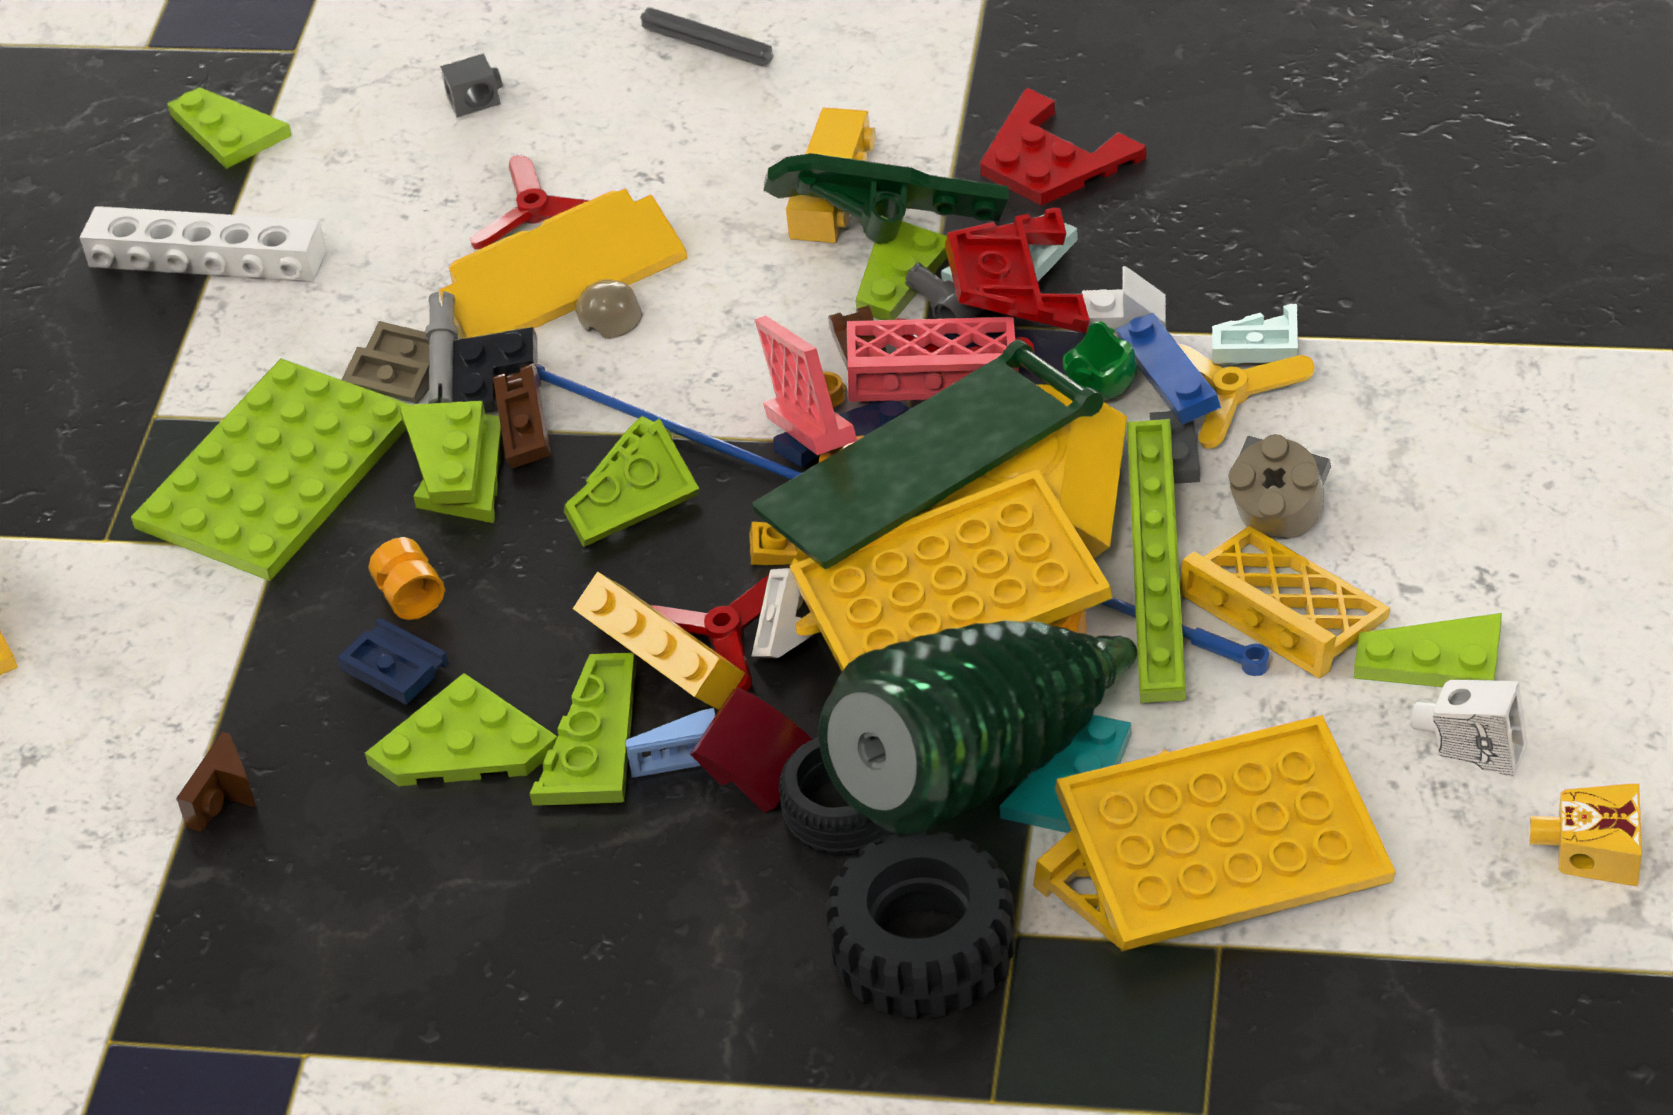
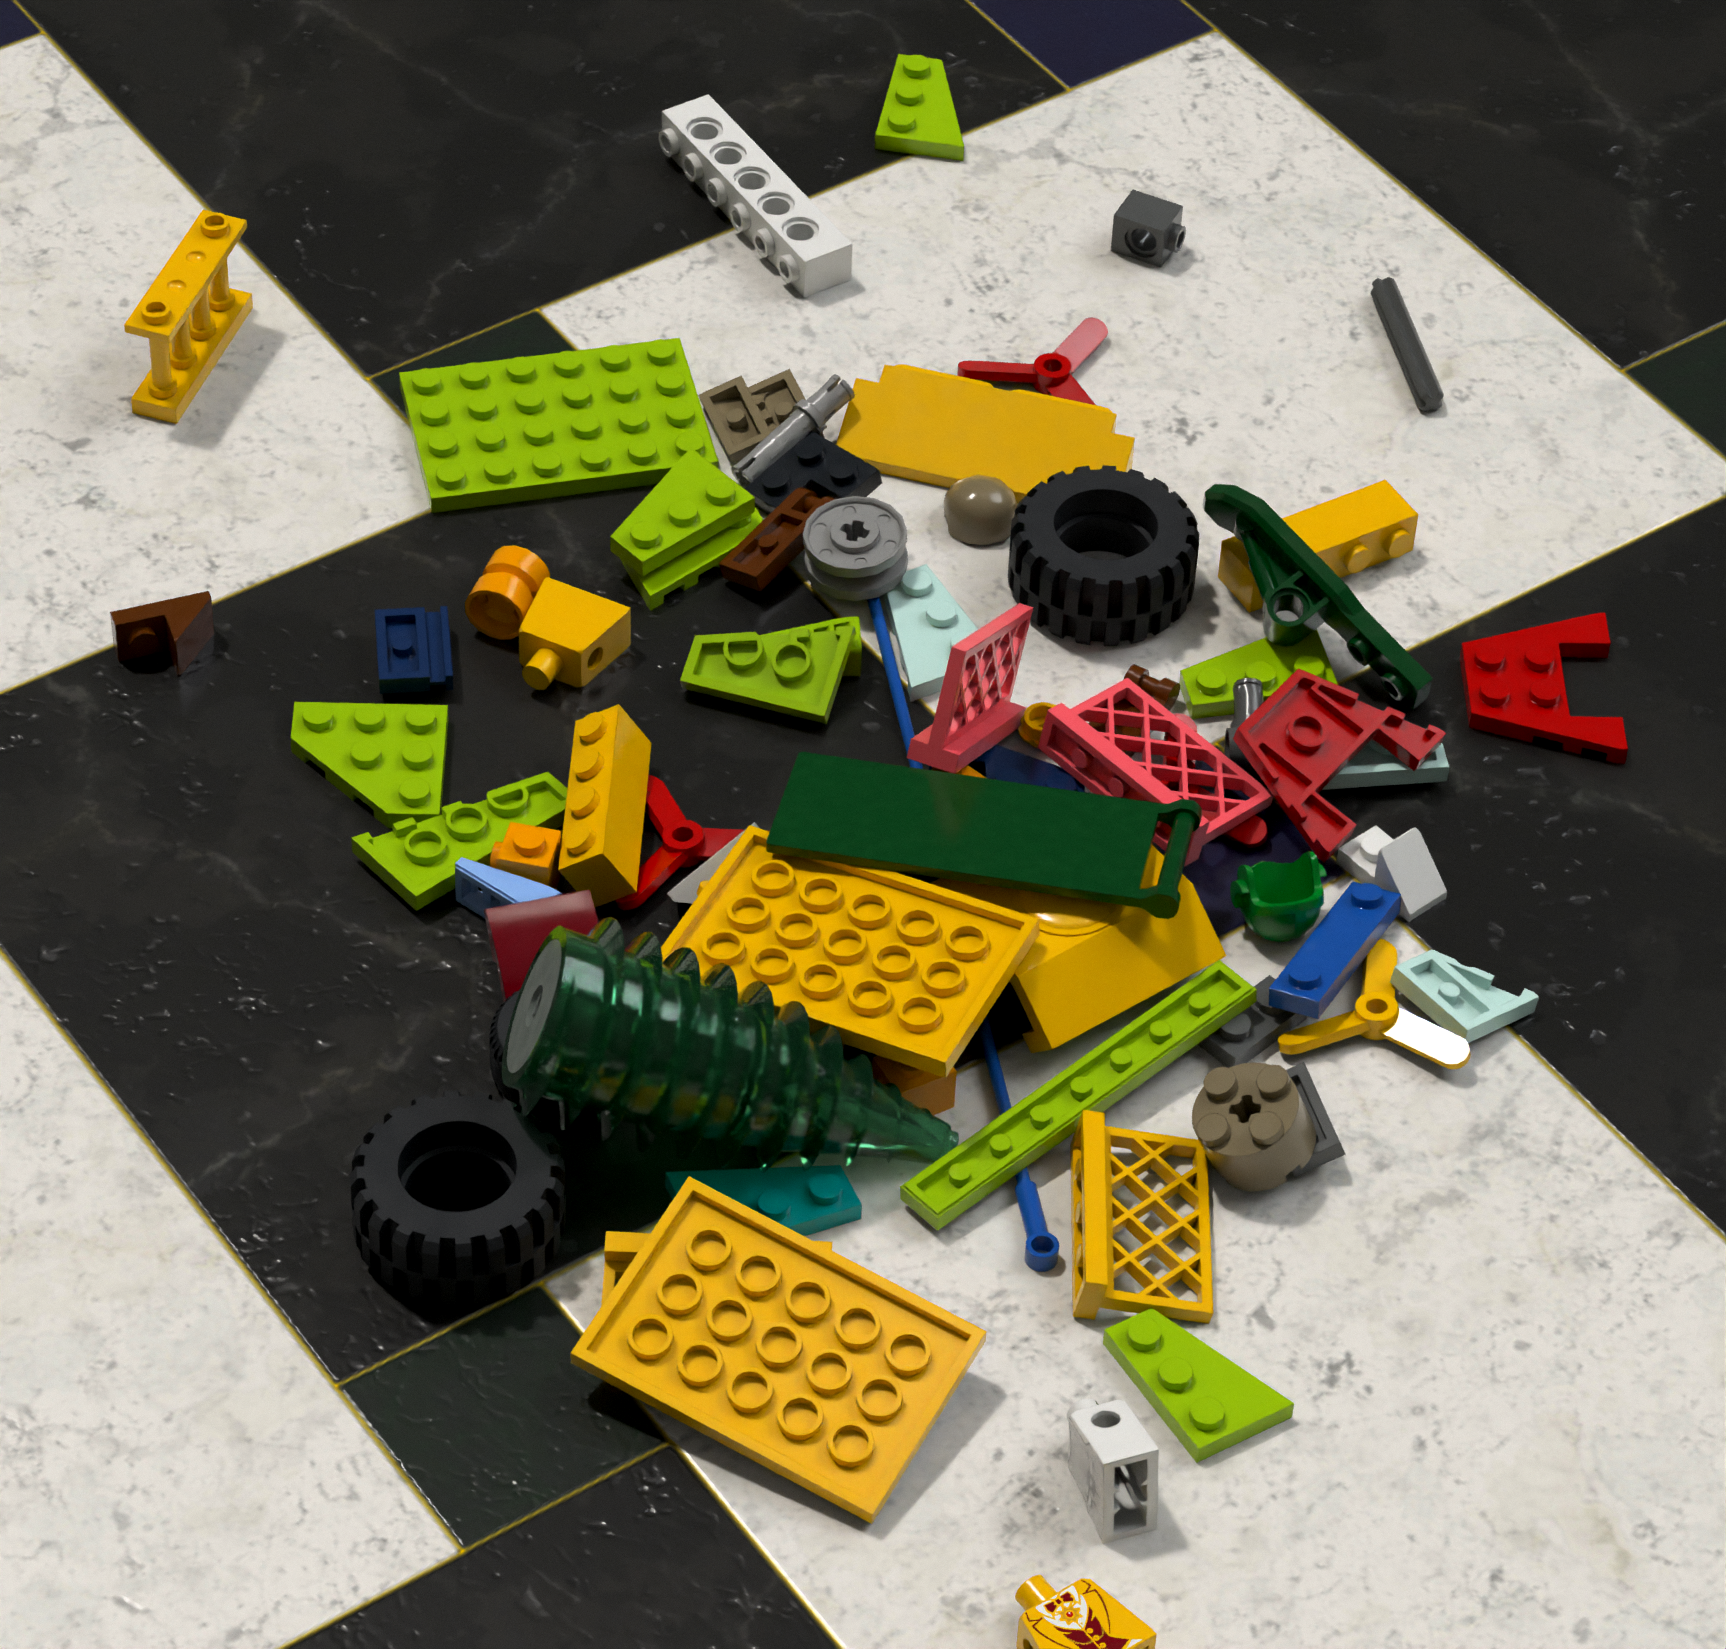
camera: 40 degrees right, 0 degrees up
none -> light orange brick [490,822,562,890]
none -> yellow torso [519,577,631,690]
none -> light grey wheel [803,496,908,601]
none -> light aqua wing [883,564,978,702]
none -> black tyre [1008,465,1200,646]

